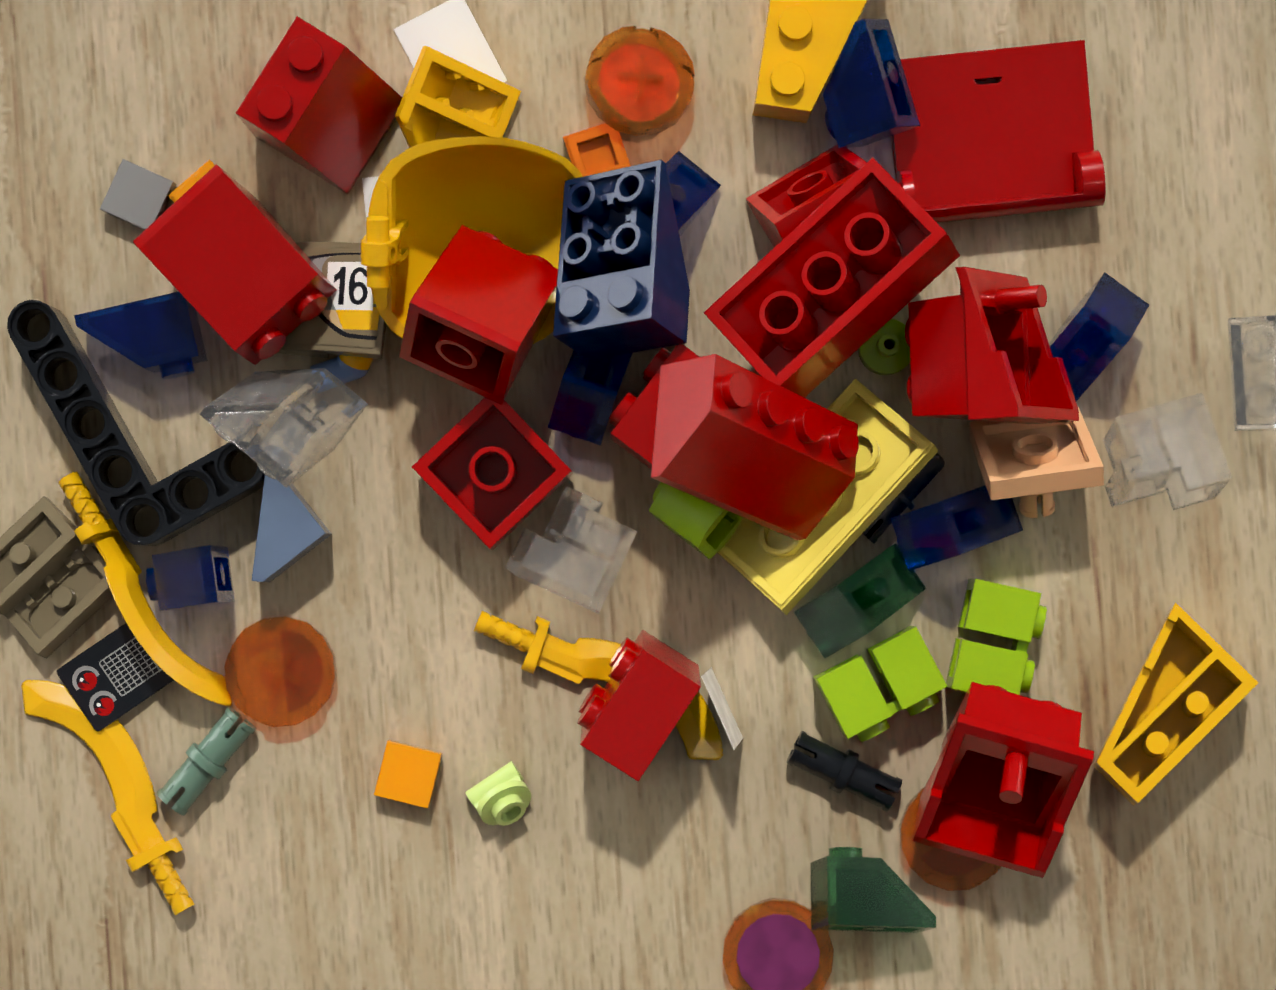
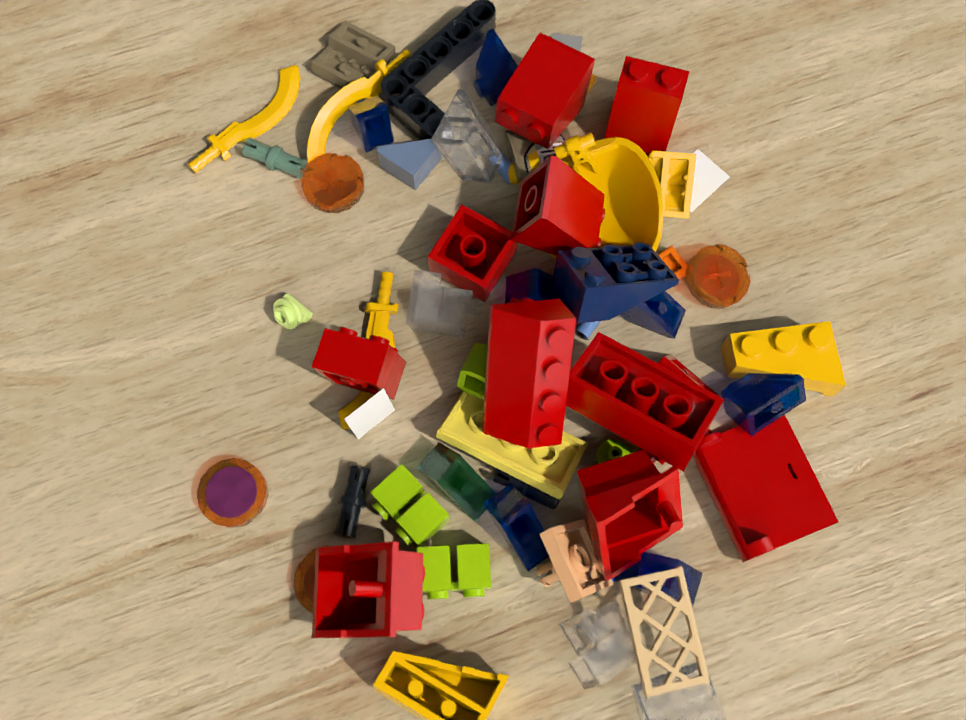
camera: 80 degrees right, 15 degrees down
black sticker [57,623,174,731] -> none
light orange tile [374,740,443,809] -> none
clear green slope [811,847,936,933] -> none
none -> tan window [619,566,710,697]

